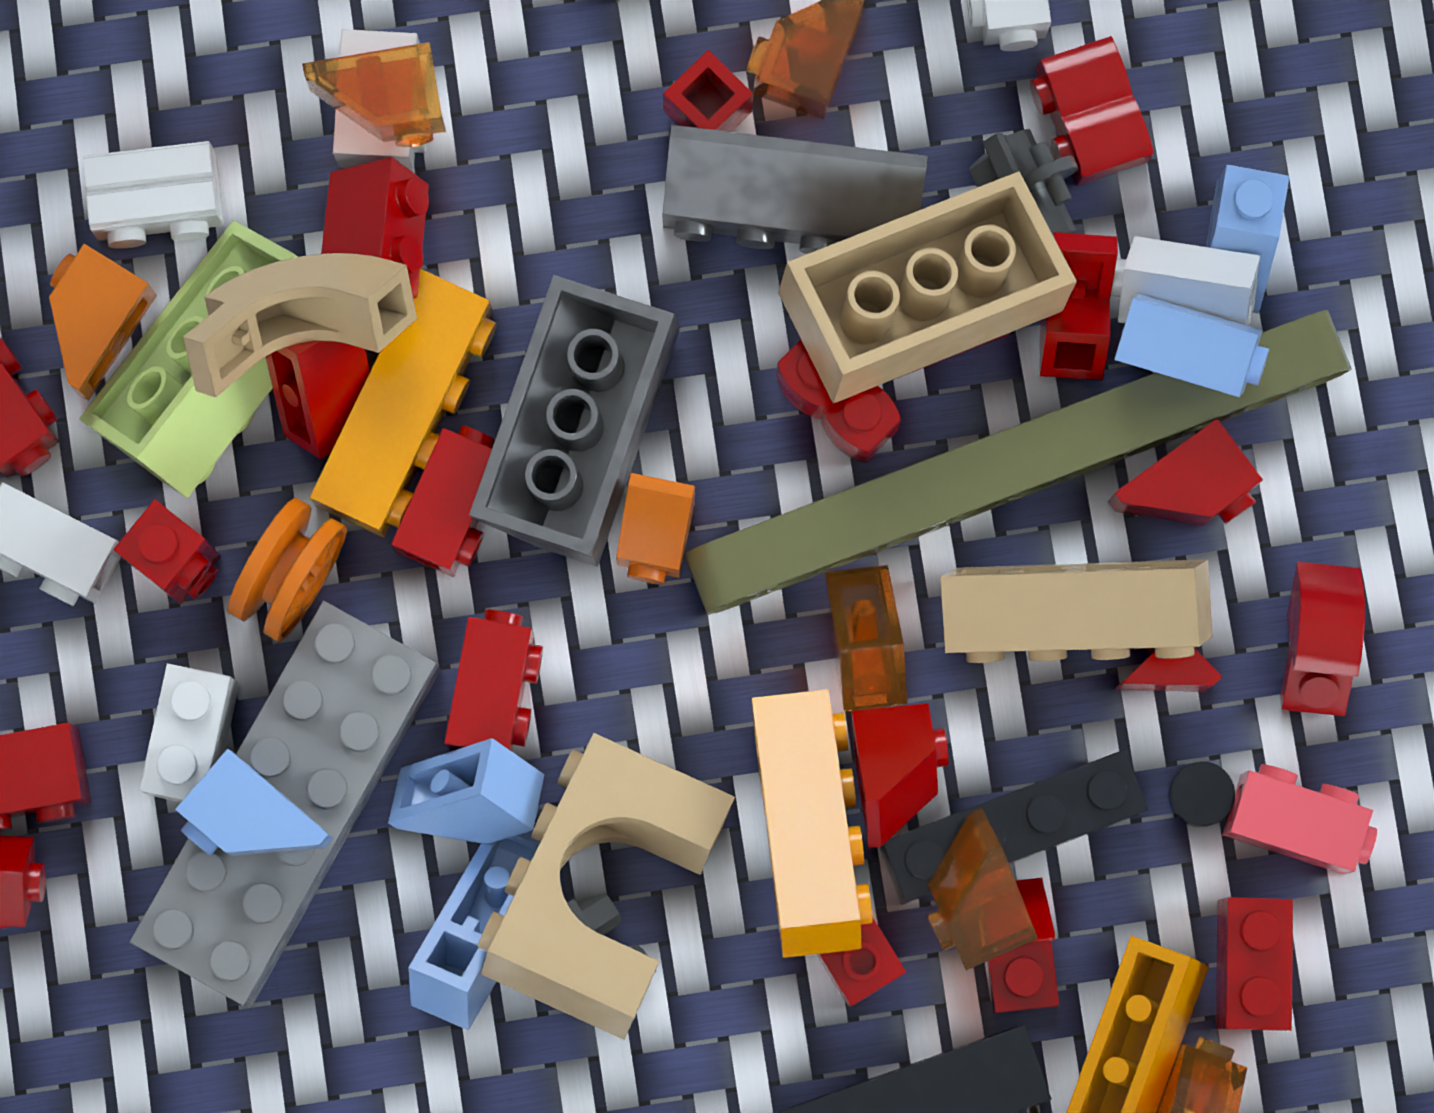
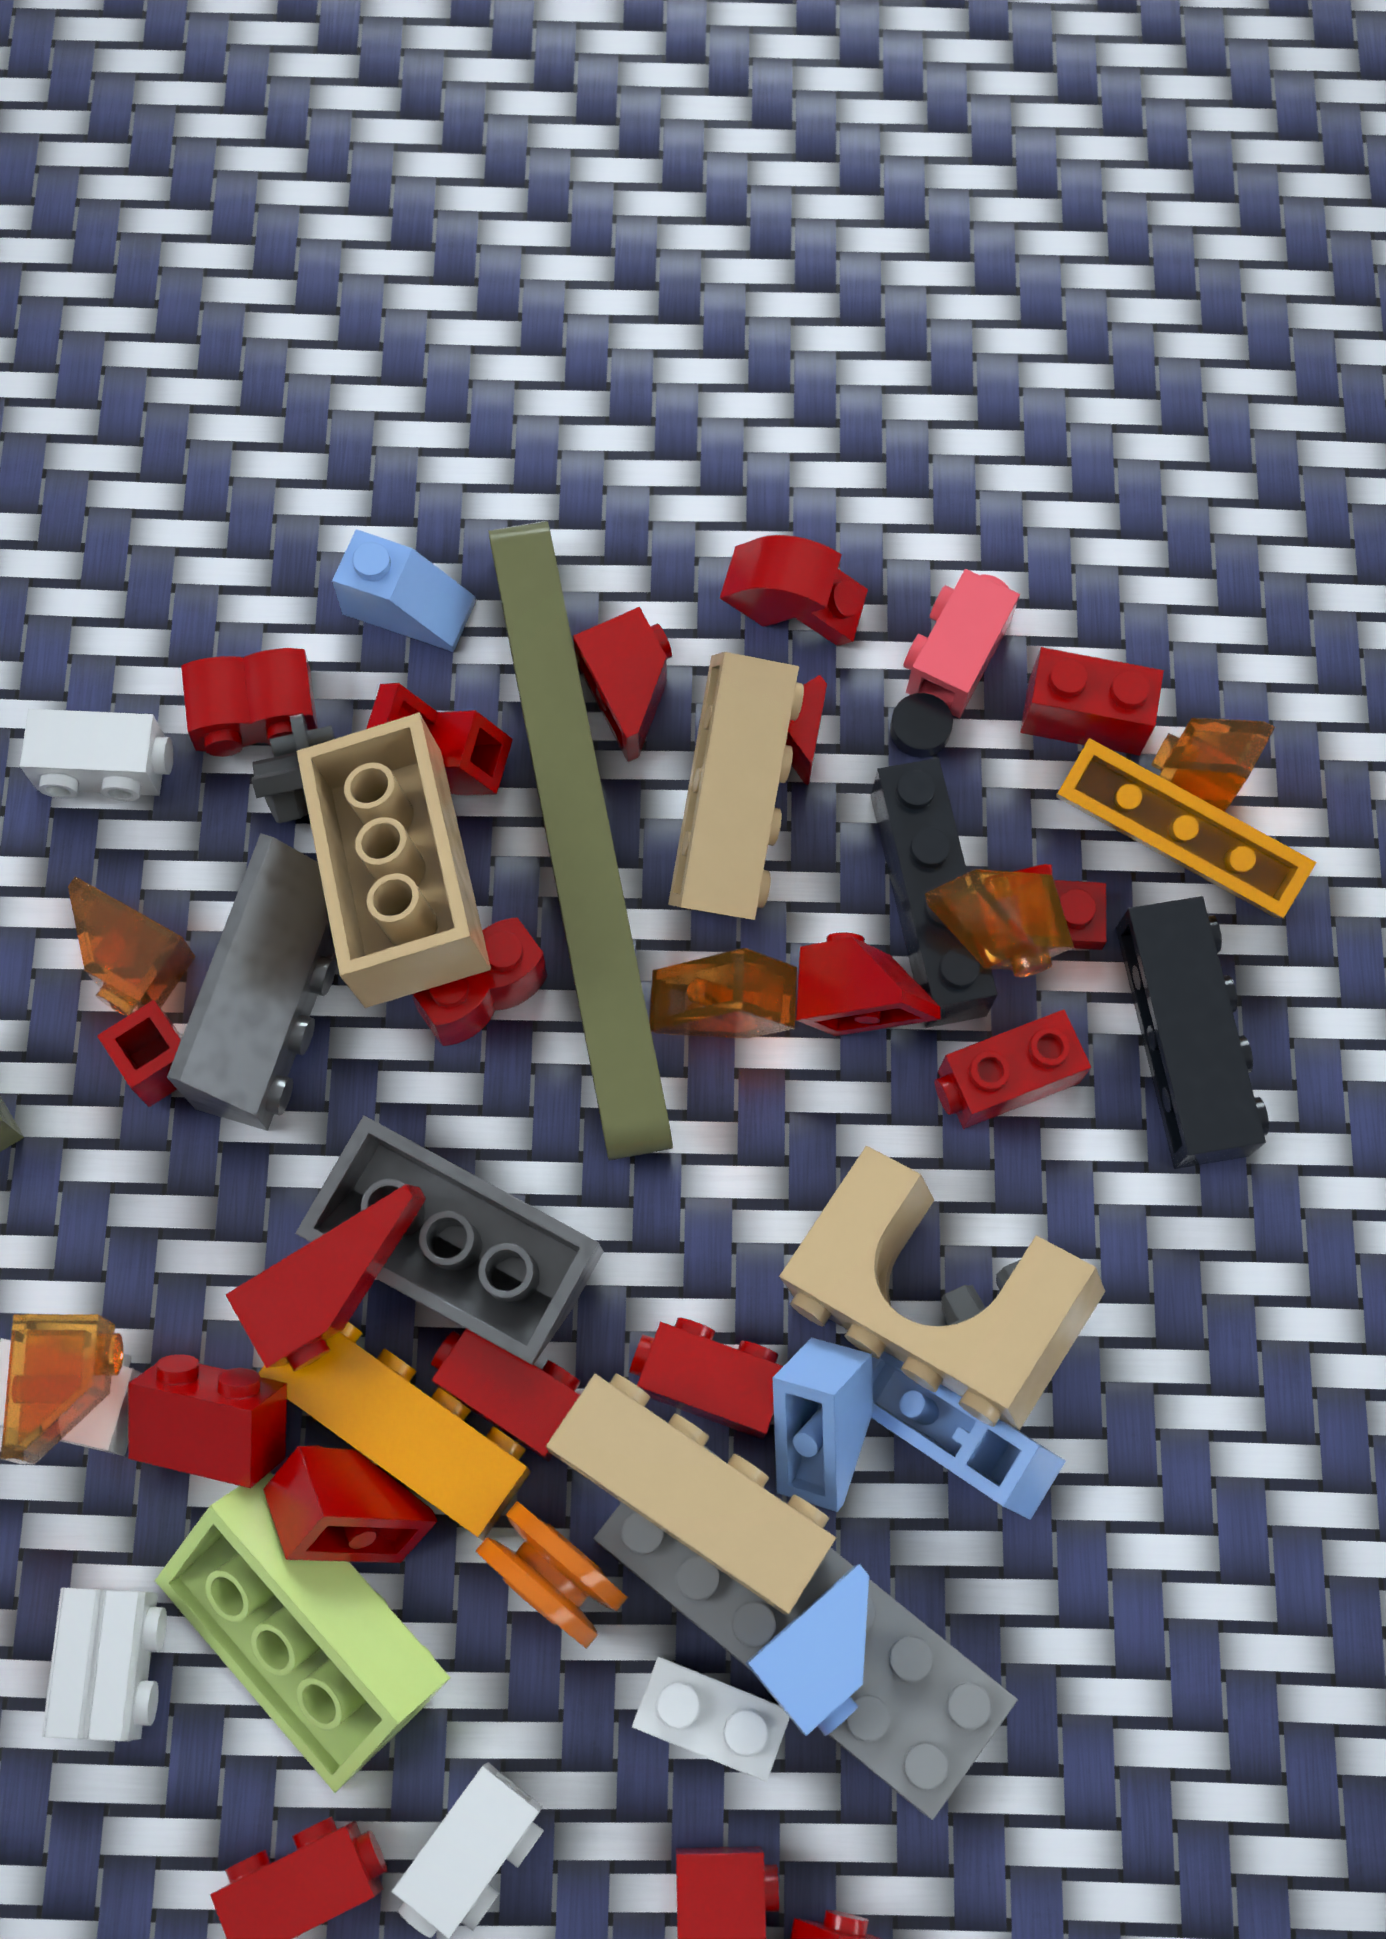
camera: 80 degrees left, 10 degrees down
orange slope [49,244,157,401] -> none
red brick [113,499,221,605] -> none
tan arch [183,253,417,397] -> none
orange slope [616,473,695,585] -> none
brick [752,689,873,958] -> none
white brick [1111,236,1260,326] -> none
light blue brick [1114,294,1269,397] -> none
none -> red slope [225,1184,426,1372]
none -> tan brick [546,1373,836,1615]

